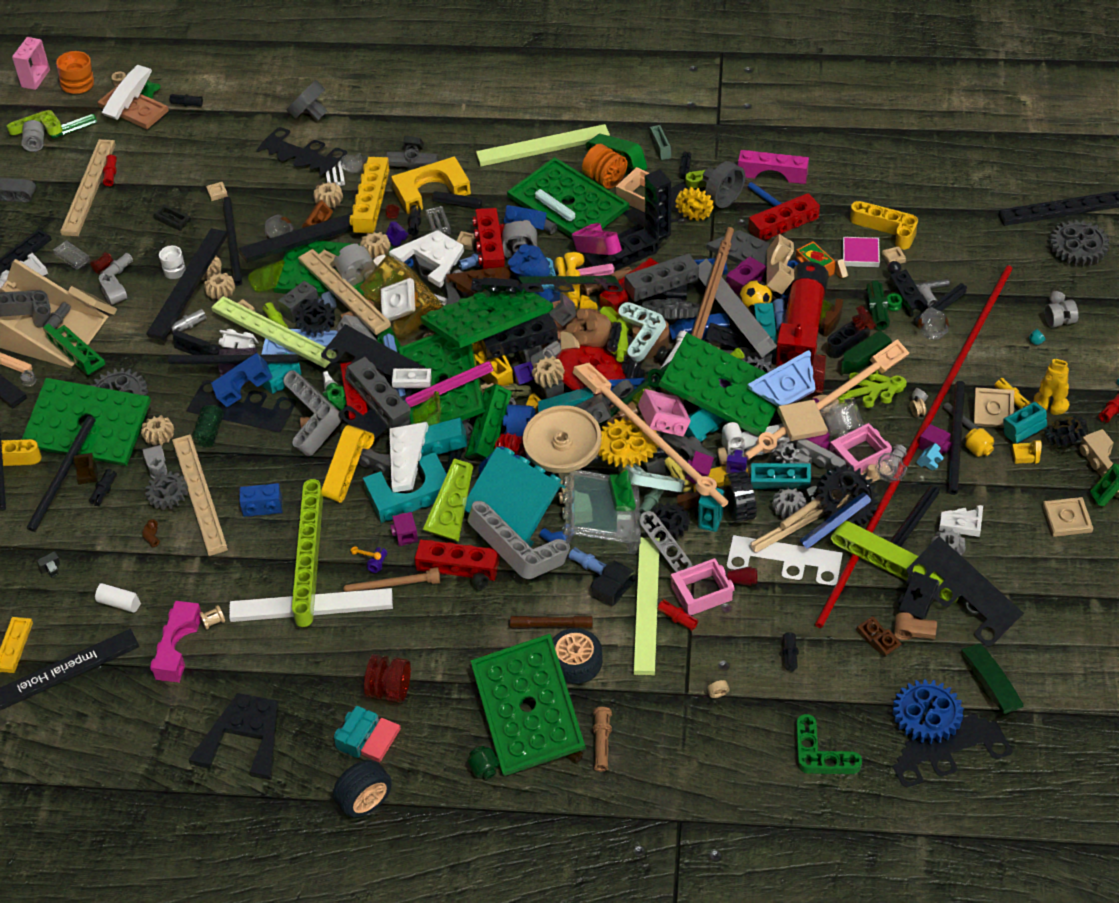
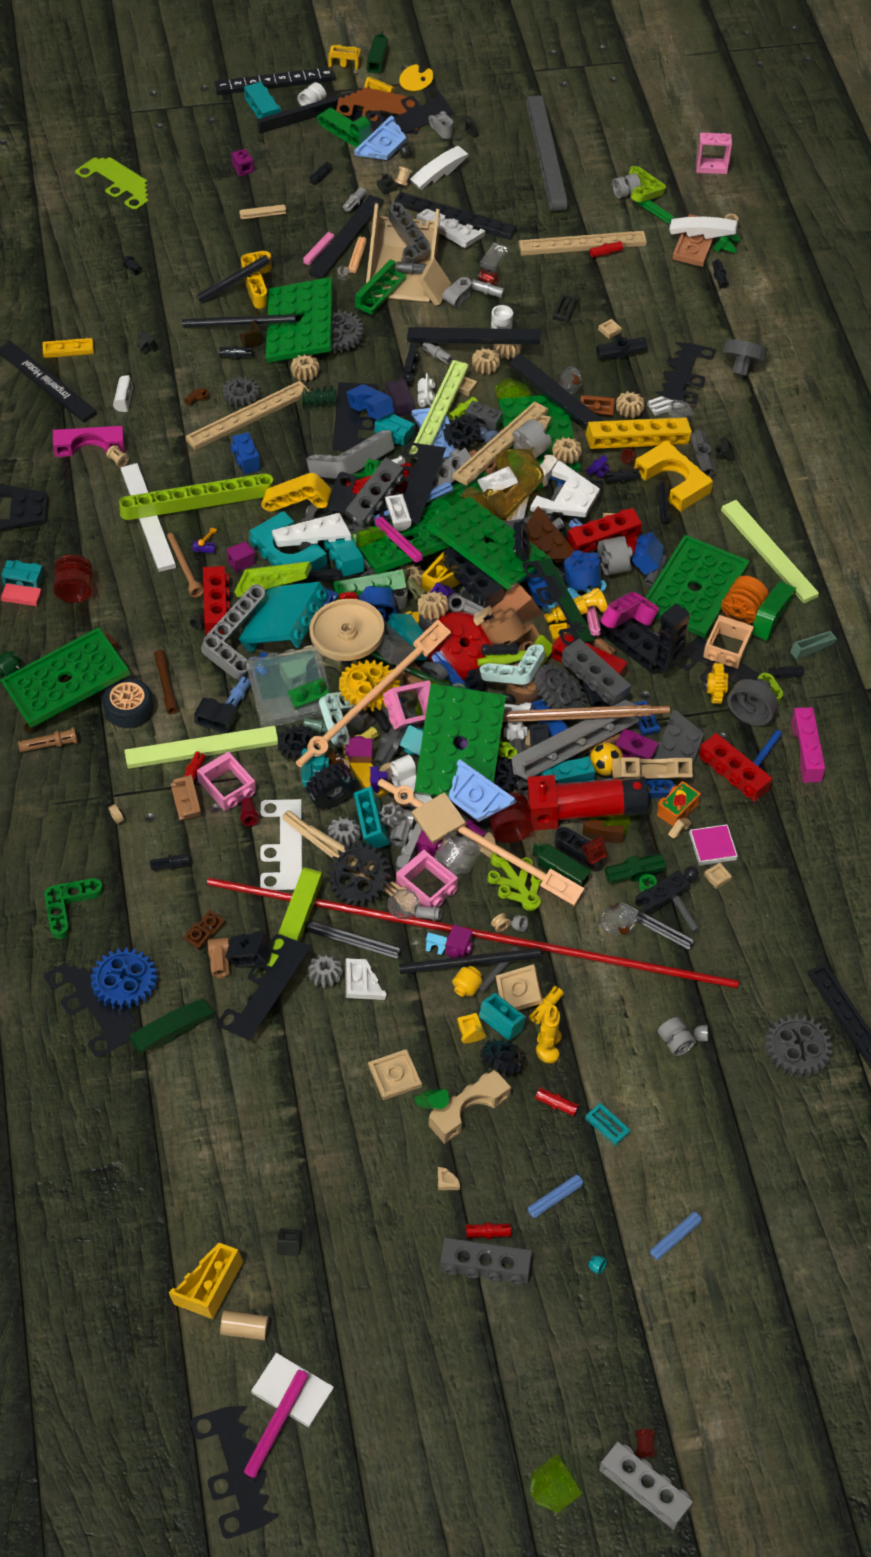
camera: 70 degrees right, 5 degrees up
orange wheel [56,51,94,94] -> none
light grey piece [142,445,168,480] -> none
black piece [168,354,299,364] -> none
black piece [223,197,242,286] -> none
clear tile [426,206,451,234] -> none
light aqua axle [535,189,575,221] -> none
dark grey panel [550,293,576,326] -> none
light grey beam [640,511,693,572] -> none
tile [800,492,871,549] -> none
yellow beam [850,201,918,250] -> none
light grey pin [918,284,938,307] -> none
teal hinge [1029,329,1046,345] -> none
none -> medium nougat hinge [171,775,201,821]
none -> black piece [596,337,648,360]

